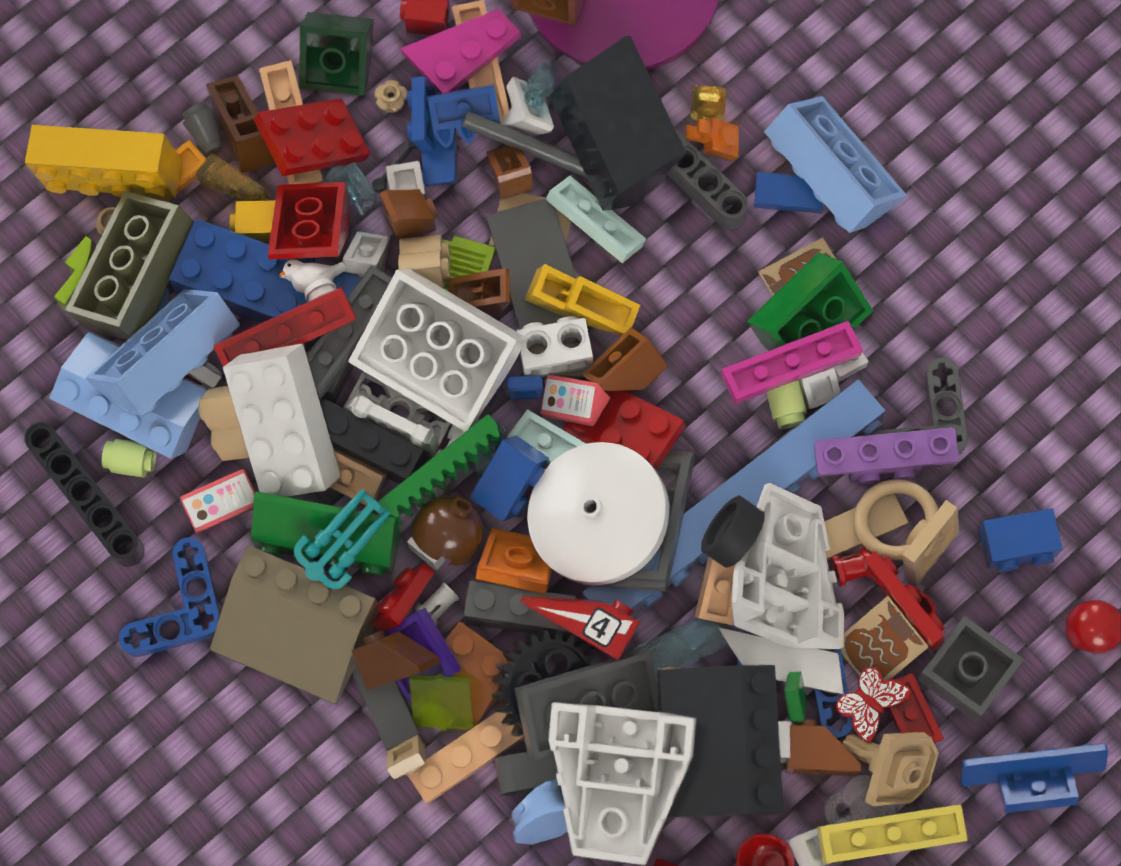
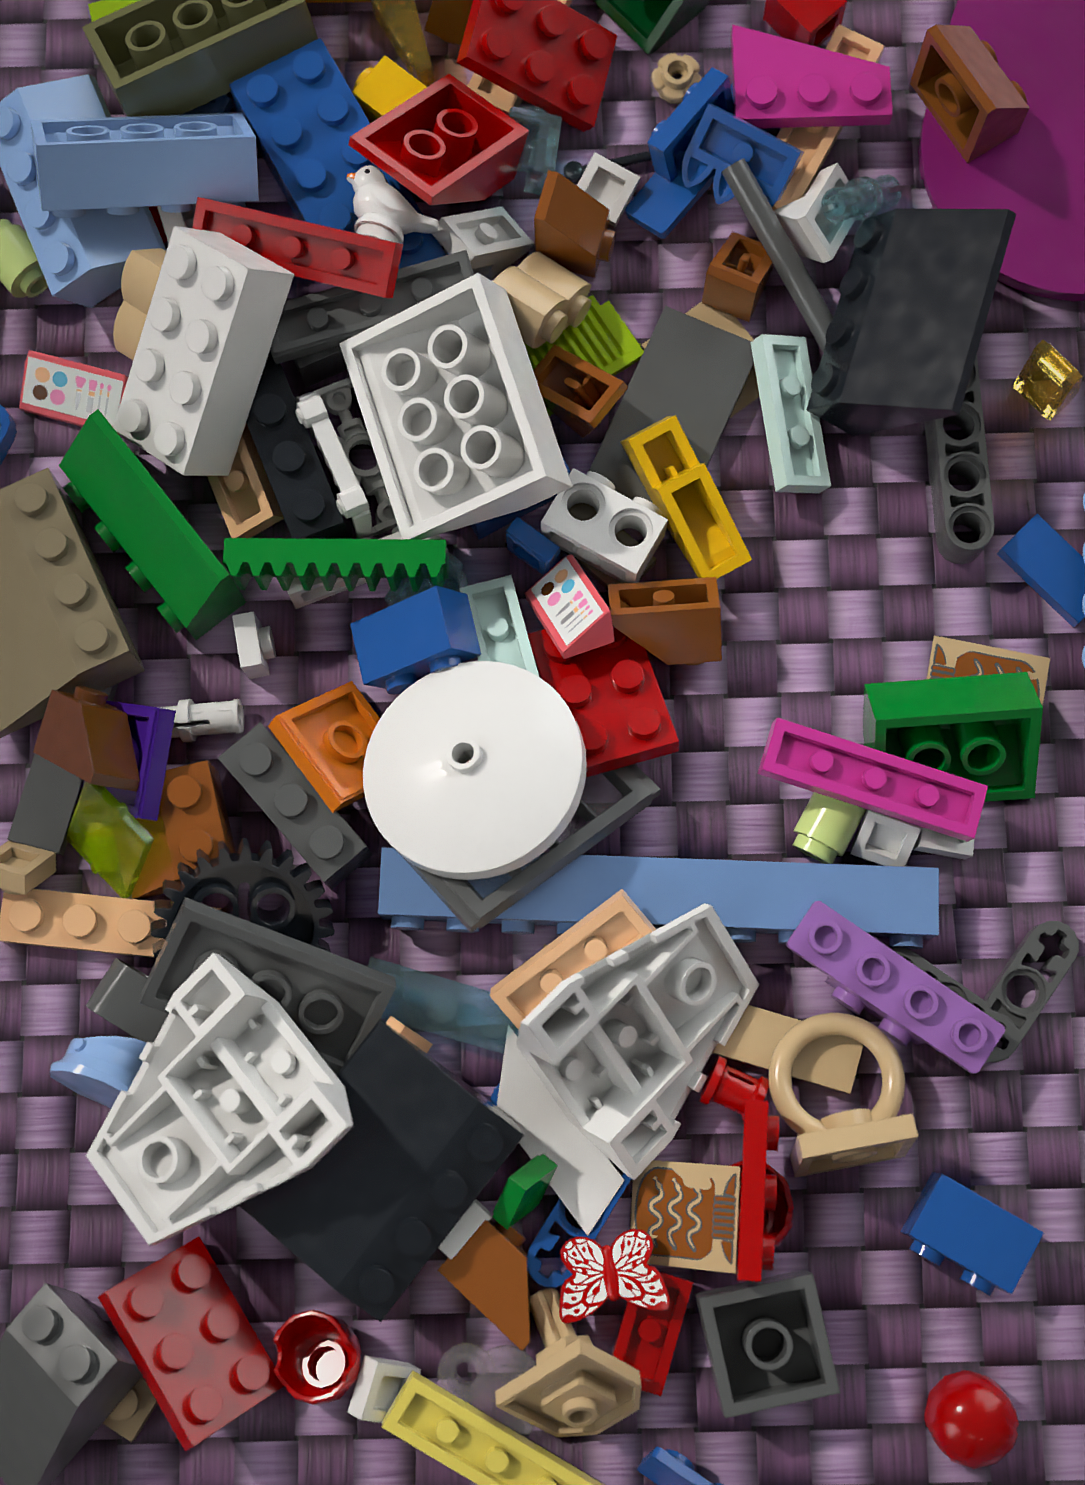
camera: 40 degrees right, 5 degrees up
teal piece [294,489,391,589] -> none
red plate [372,563,435,632] -> none
reddish brown cylinder [411,495,483,566] -> none
slope [519,596,640,660] -> none
orange plate [685,118,739,161] -> none
black tyre [701,495,765,568] -> none

